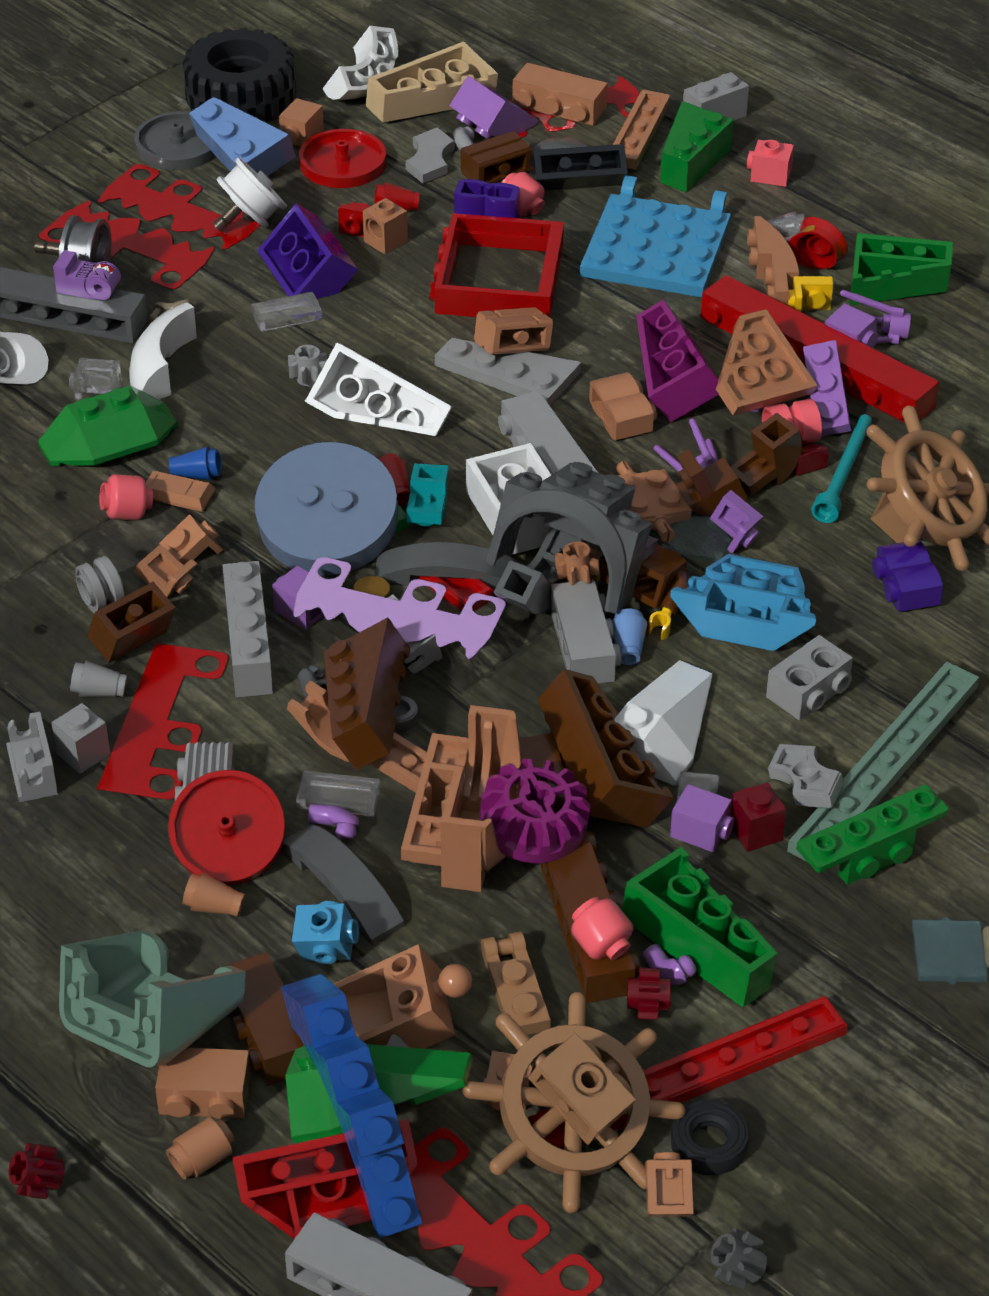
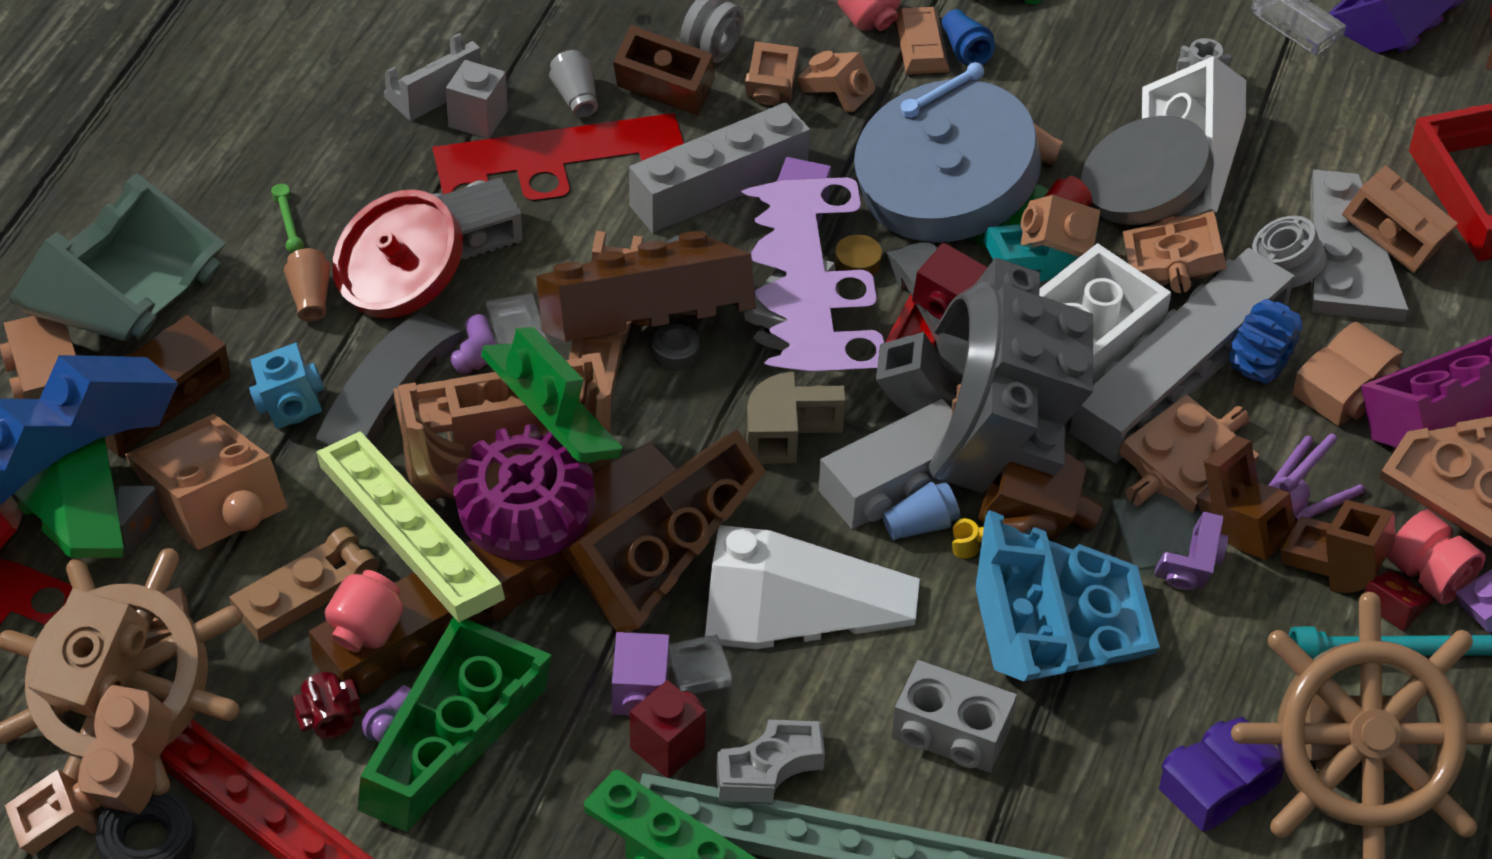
camera: 65 degrees right, 5 degrees up
none -> nougat brick [78,685,171,814]
none -> bright green hinge [271,184,304,253]
none -> yellowish green plate [316,431,505,622]
none -> green bracket [481,327,622,463]
none -> dark tan brick [746,372,845,464]
none -> light blue hinge [901,62,984,118]
none -> dark red brick [912,242,987,319]
none -> nougat bracket [1021,195,1101,257]
none -> dark grey piece [1081,116,1214,225]
none -> nougat plate [1123,211,1227,293]
none -> blue gear [1229,299,1303,384]
none -> light grey wheel [1252,216,1327,288]

